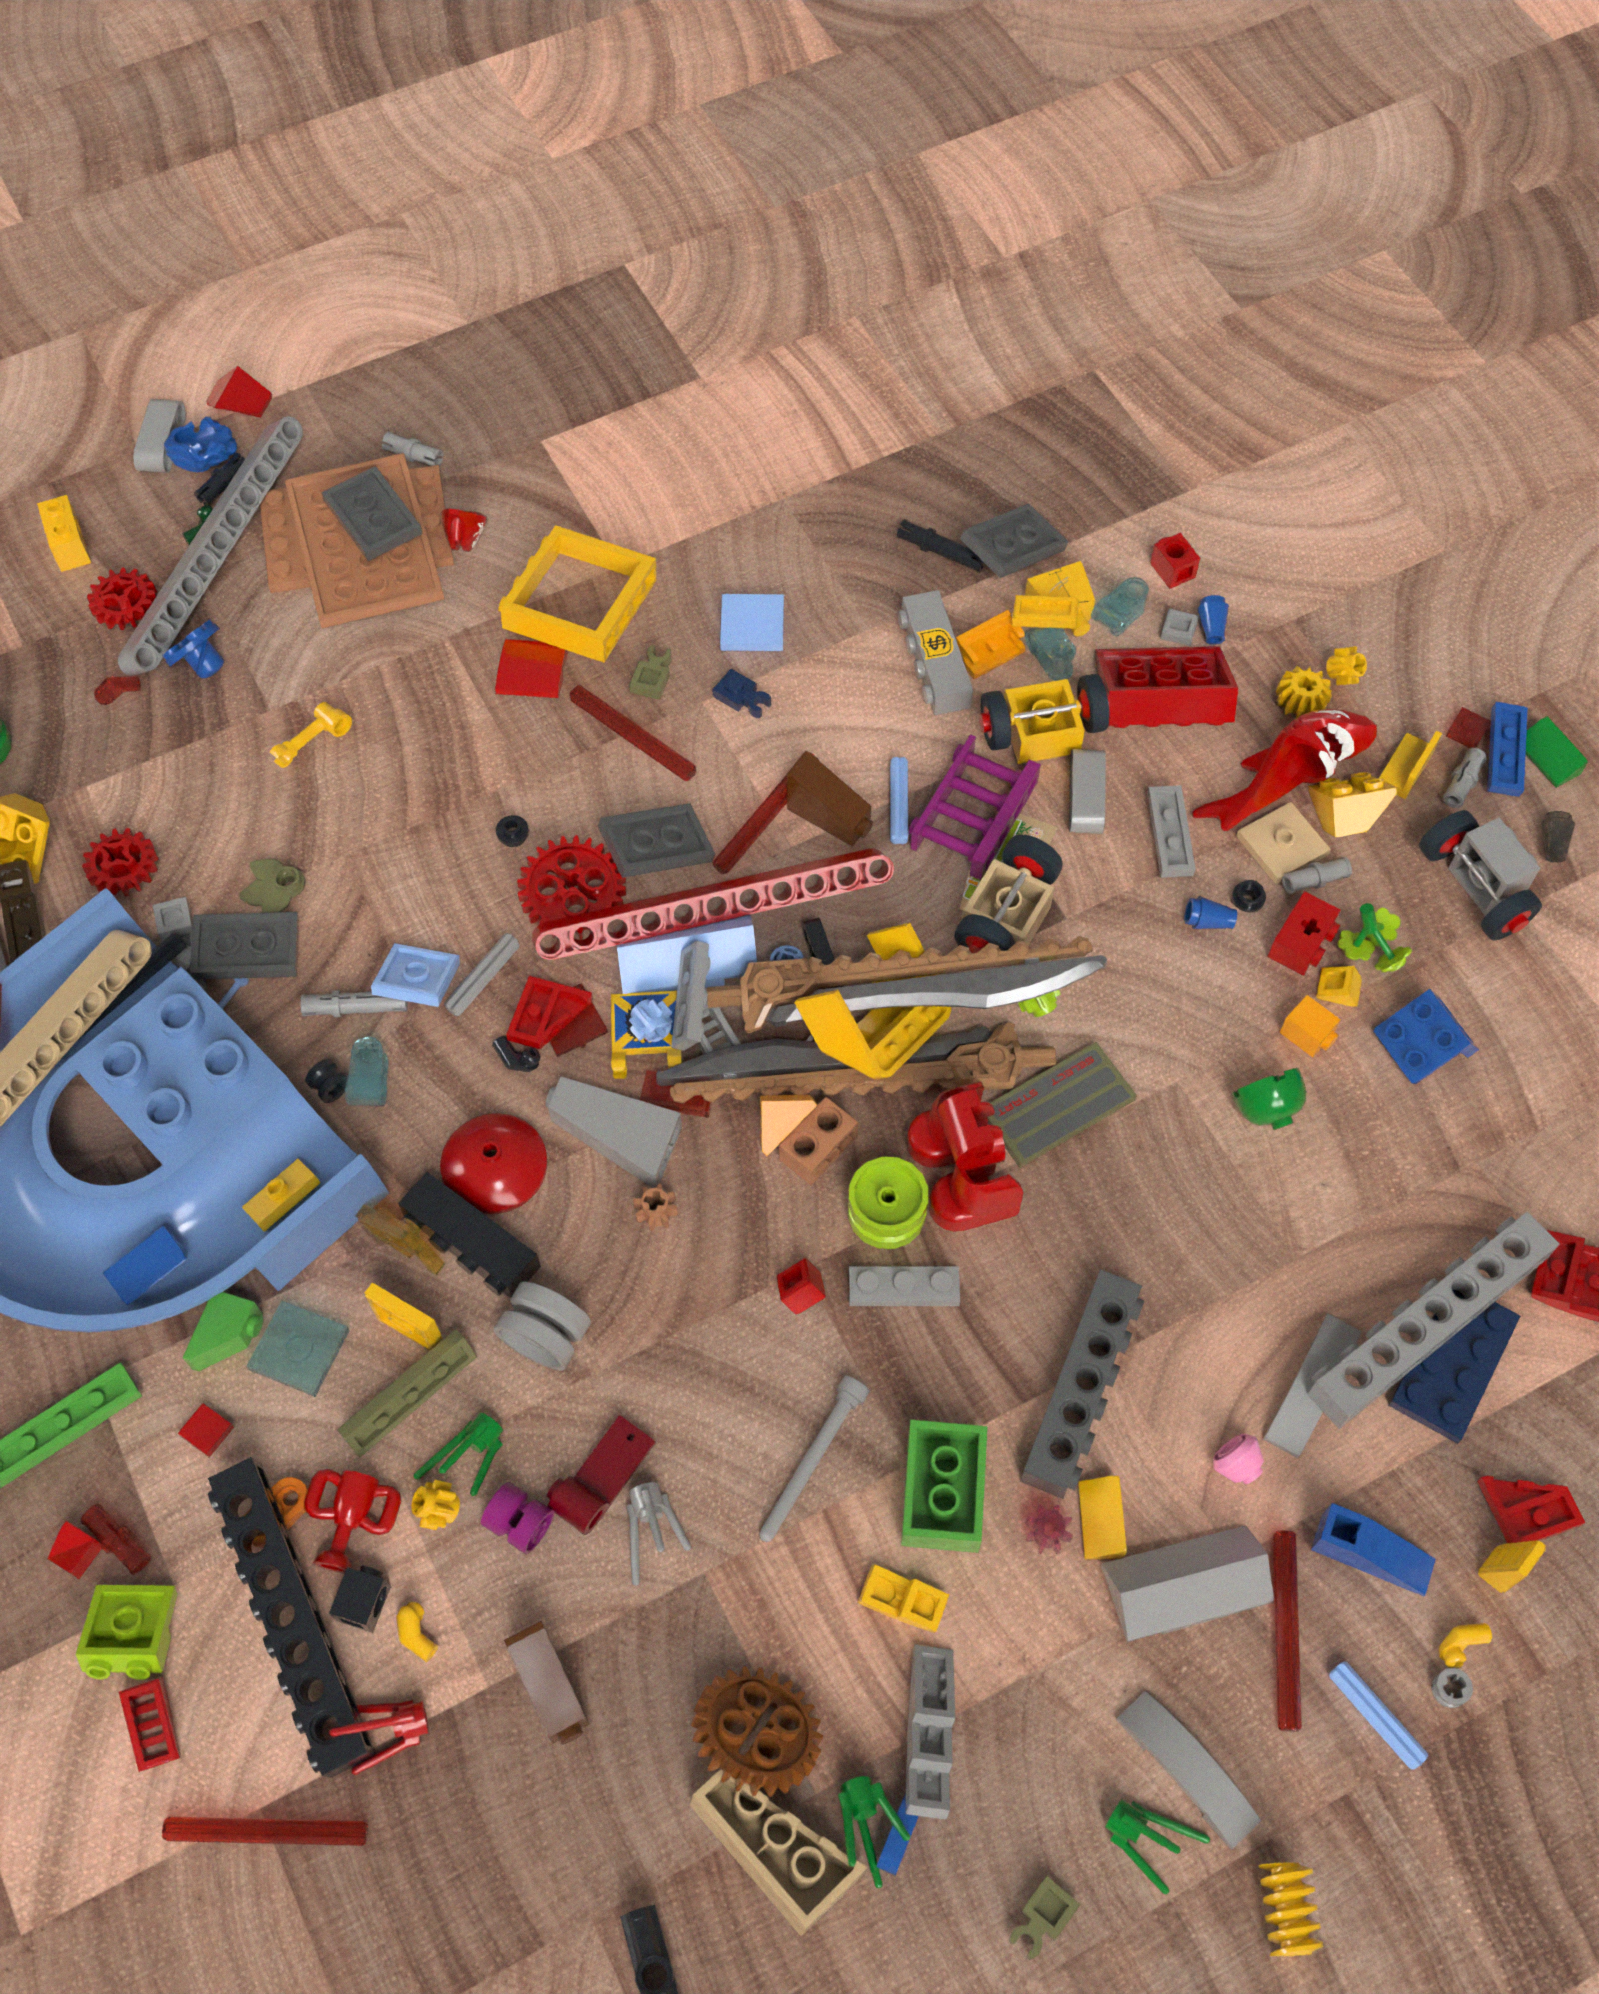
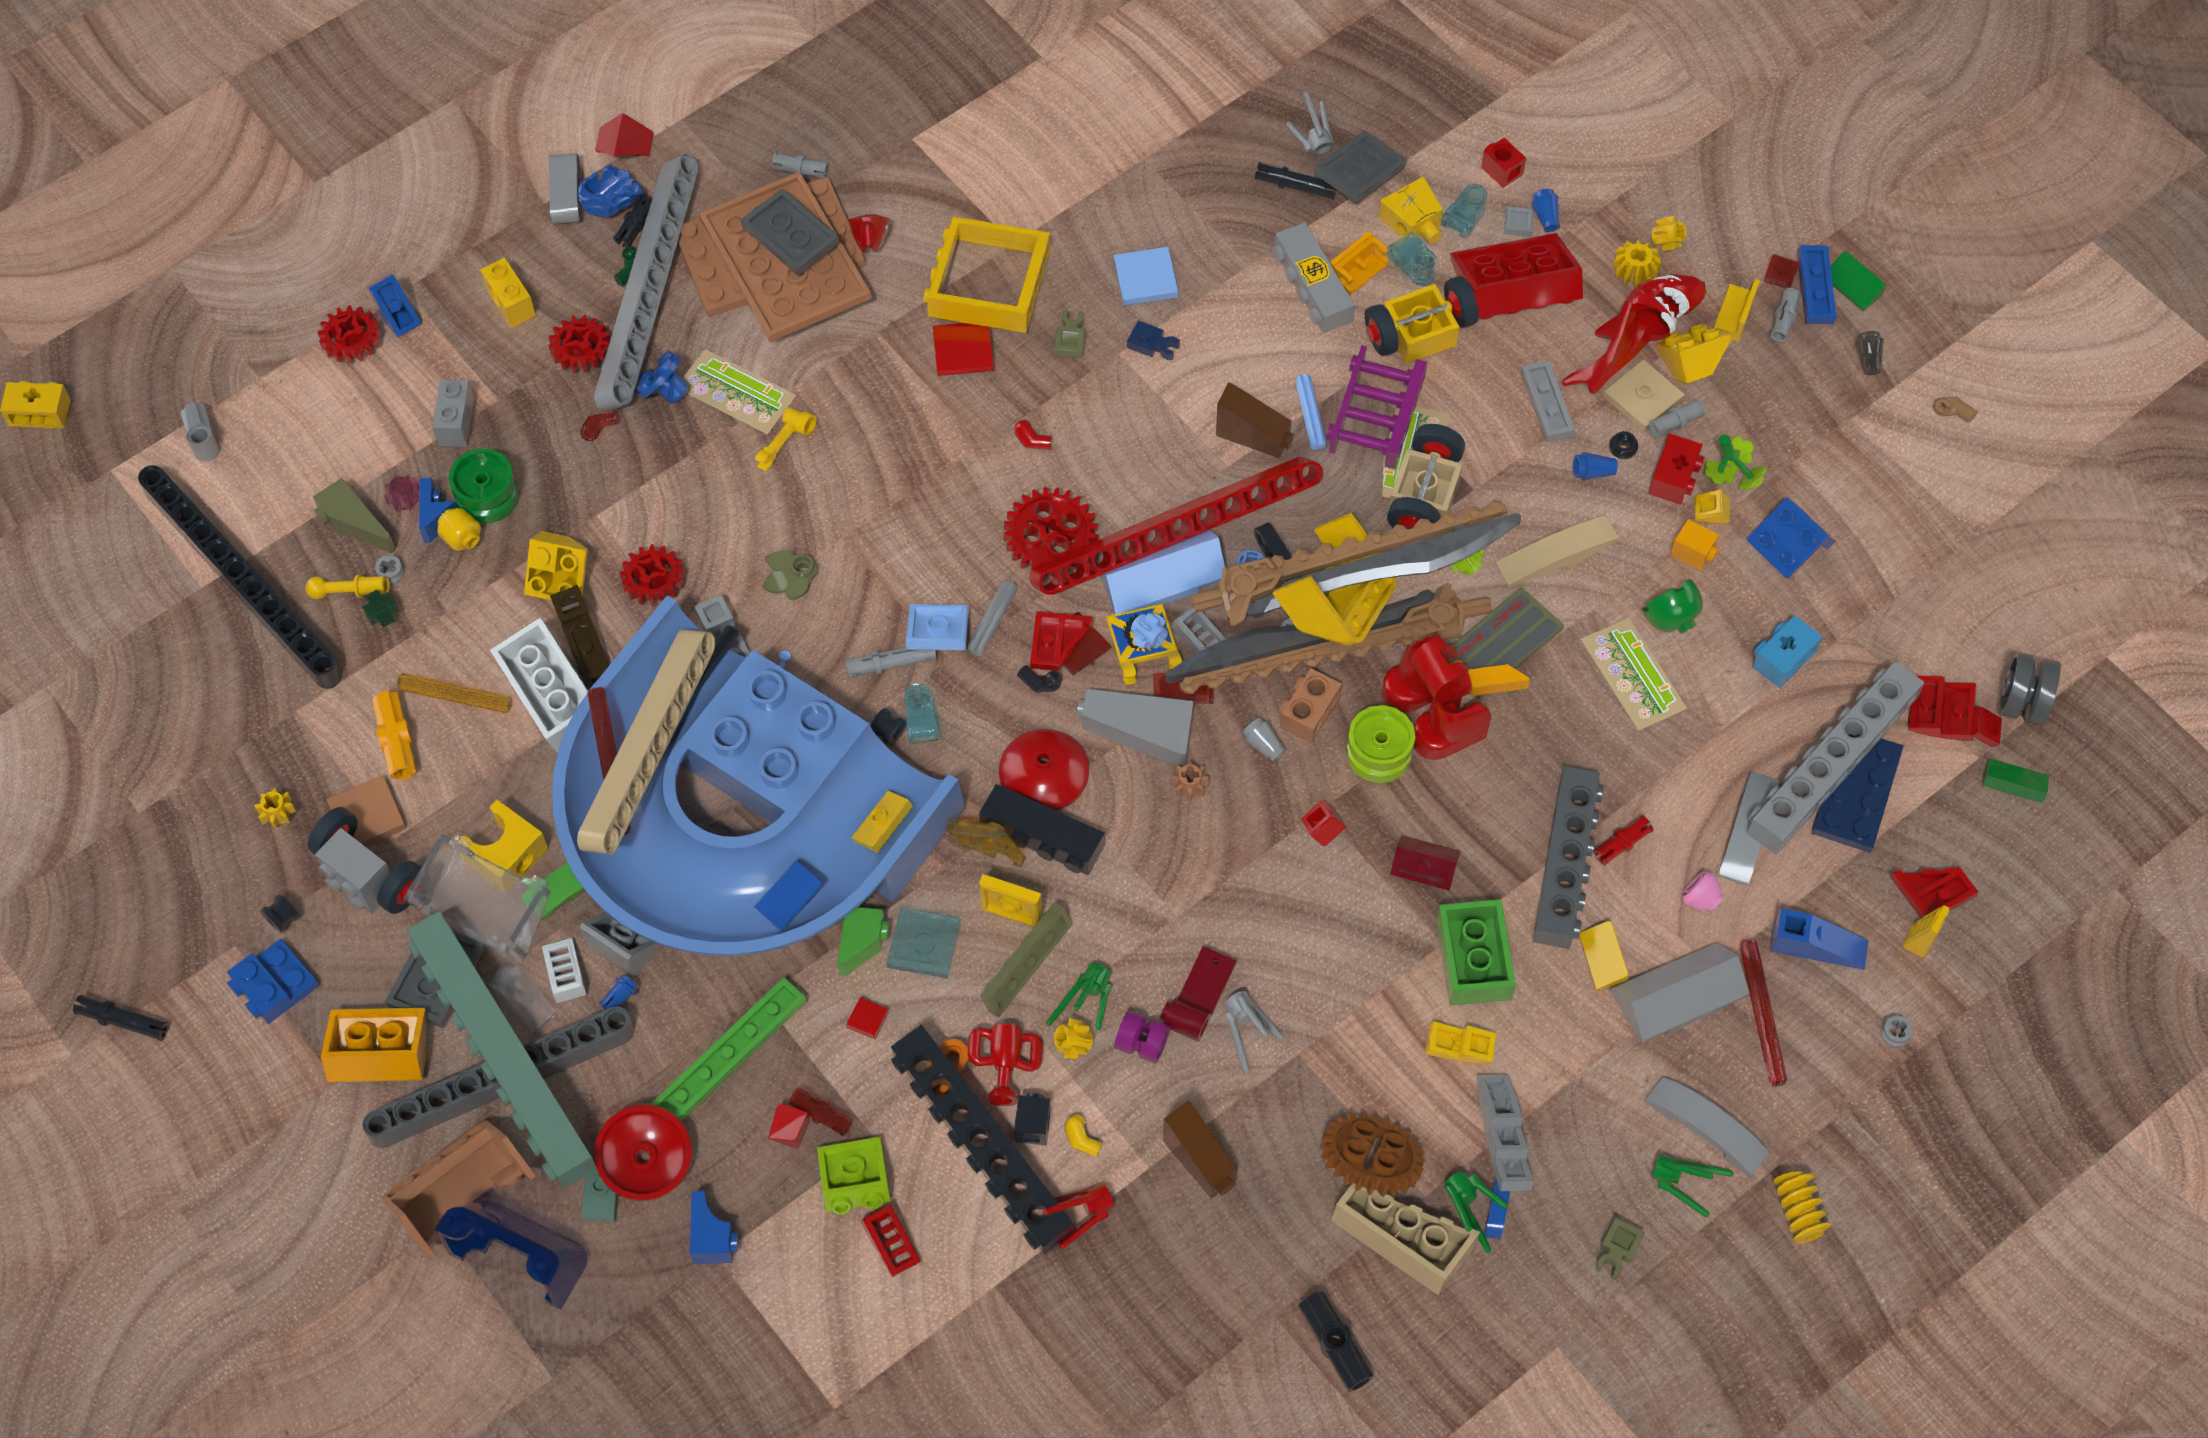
camera: 10 degrees left, 0 degrees up
clear red axle [162,1817,368,1846] -> none
dark grey plate [190,912,299,980] -> none
light grey wheel [494,1282,591,1371] -> none
black plate [496,815,529,847] -> none
clear red axle [569,685,697,781] -> none
dark grey plate [598,803,715,878] -> none
light grey plate [671,941,711,1051] -> none
clear red axle [713,752,819,875] -> none
light grey piece [759,1376,870,1542] -> none
light orange slope [760,1095,817,1156] -> none
light grey plate [849,1266,960,1306] -> none
yellow plate [1012,595,1079,629] -> none
clear pink gear [1025,1504,1073,1554] -> none
light grey beam [1069,749,1106,834] -> none
light blue axle [1329,1661,1428,1770] -> none
brick [1419,810,1542,941] -> none
yellow arm [1439,1623,1492,1669] -> none
none -> sticker [682,349,797,434]
none -> red arm [1014,420,1052,450]
none -> light grey cone [1242,717,1286,762]
none -> light grey plant [1286,91,1335,156]
none -> dark red panel [1390,836,1460,891]
none -> light orange piece [1449,660,1530,696]
none -> tan slope [1496,515,1619,589]
none -> sticker [1581,617,1688,731]
none -> red pin [1593,815,1654,866]
none -> dark azure brick [1752,615,1823,688]

